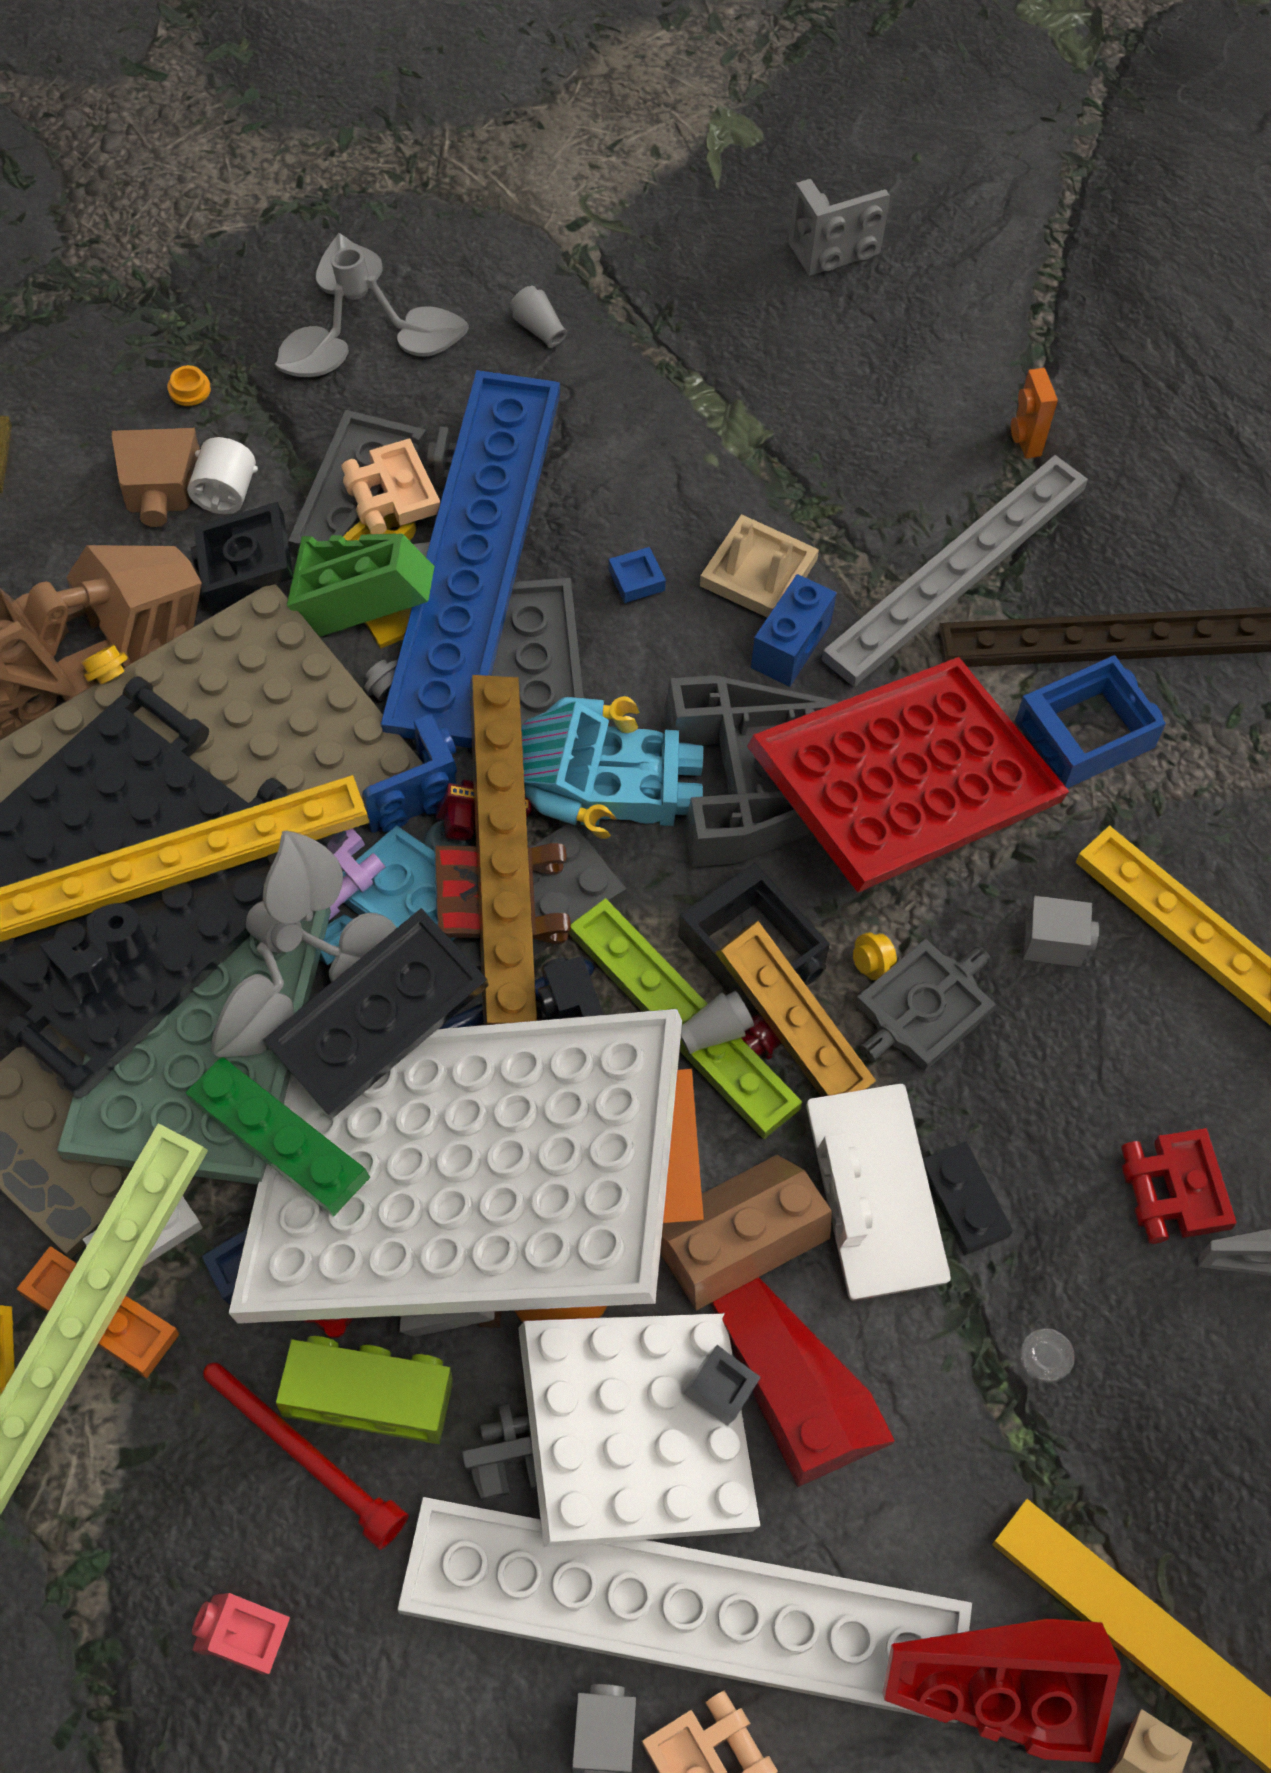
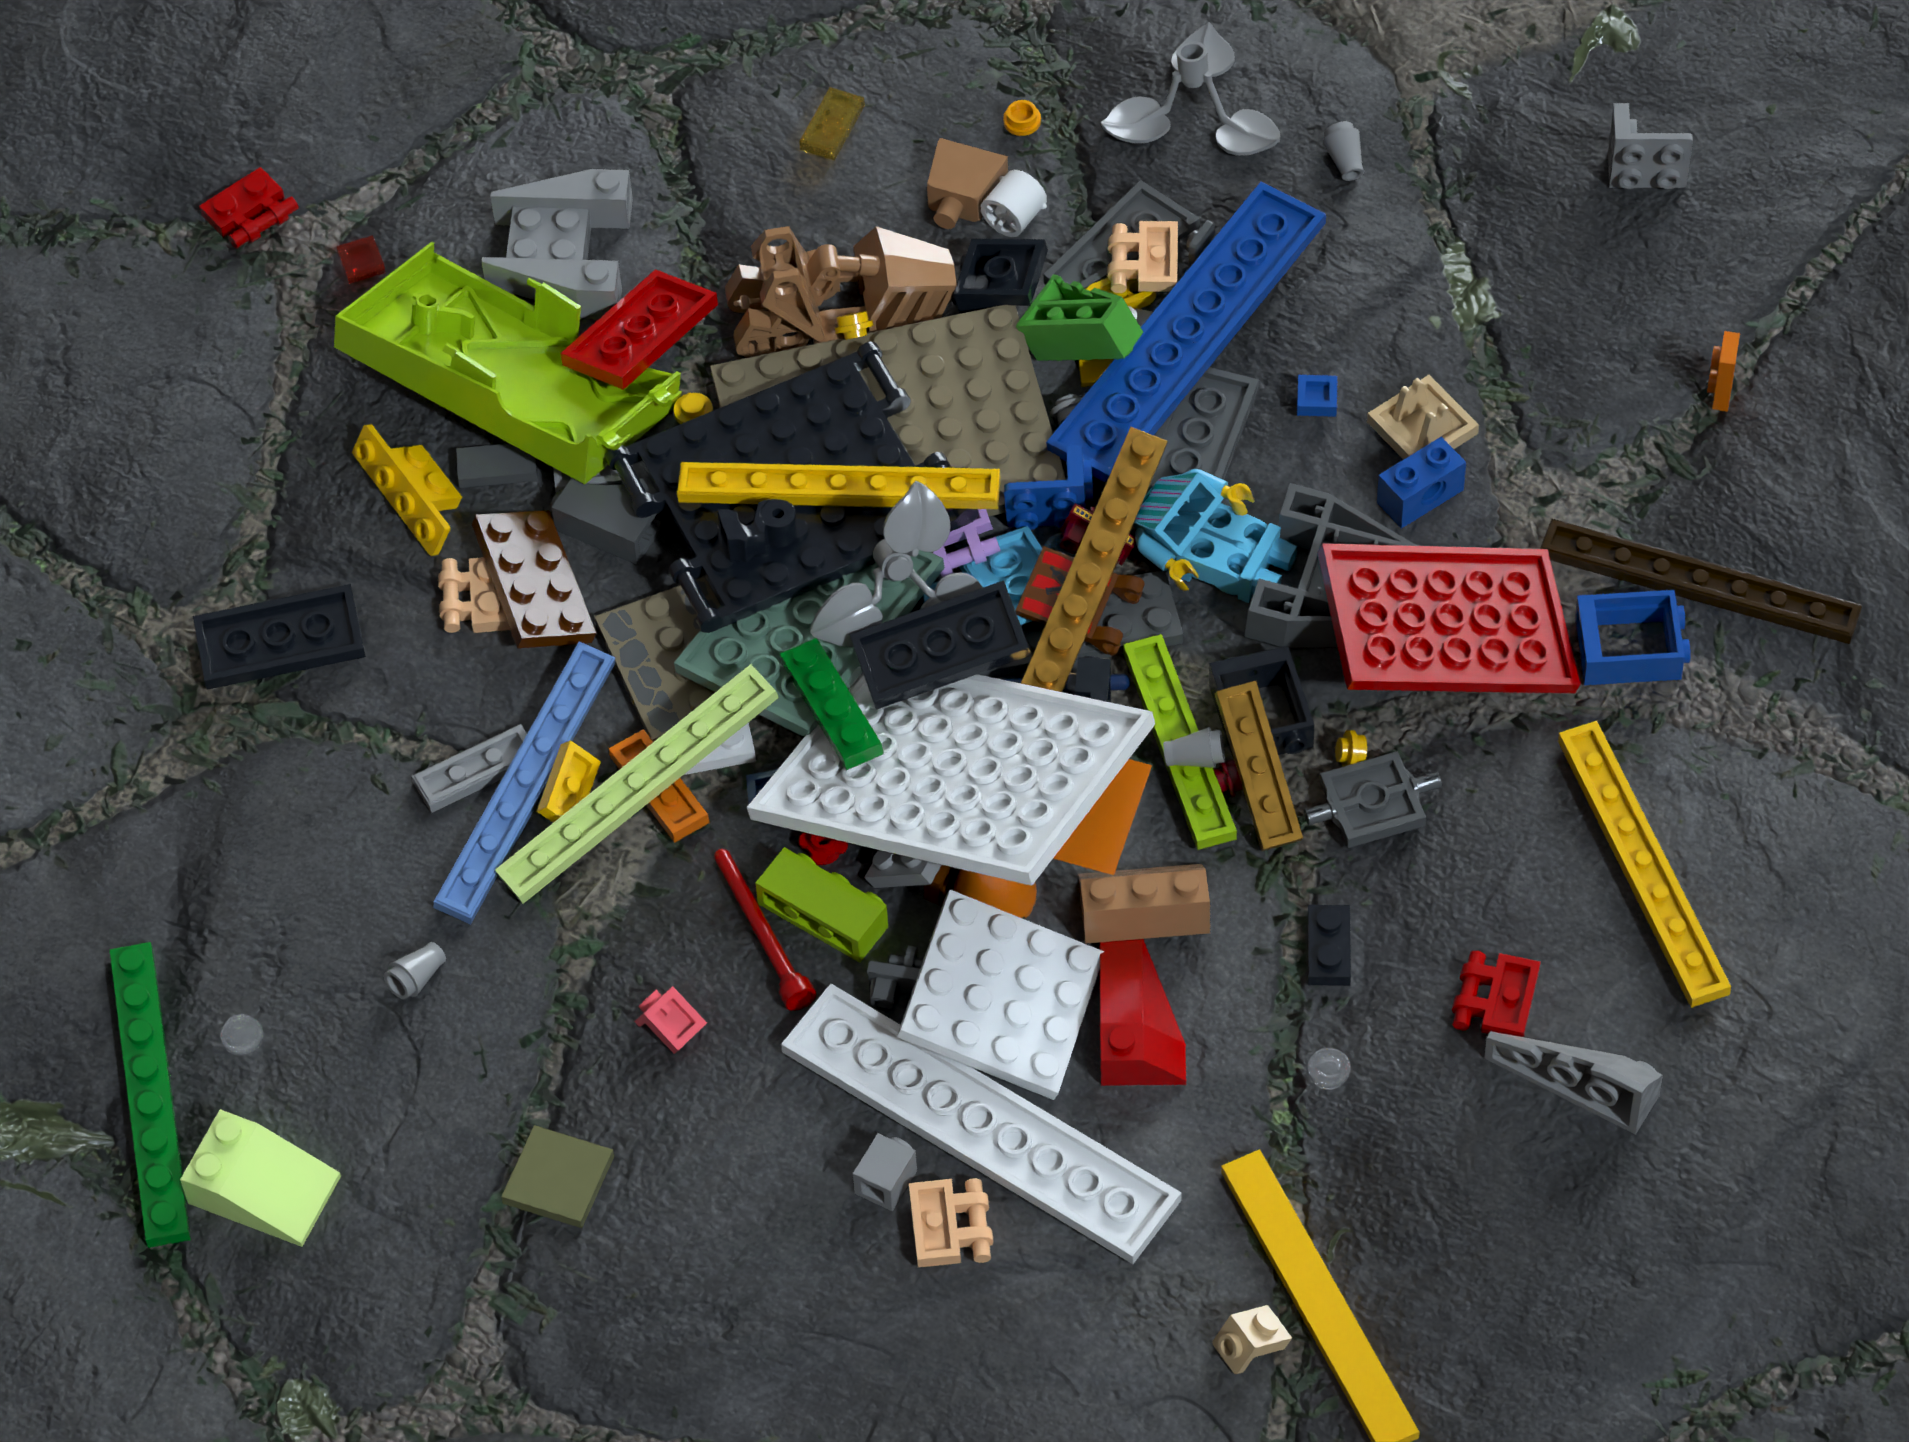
camera: 30 degrees right, 5 degrees down
black plate [683,1345,761,1426] -> none
white bracket [806,1084,951,1301] -> none
light grey plate [822,455,1088,687] -> none
red wedge [882,1619,1121,1763] -> none
light grey brick [1023,896,1099,967] -> none

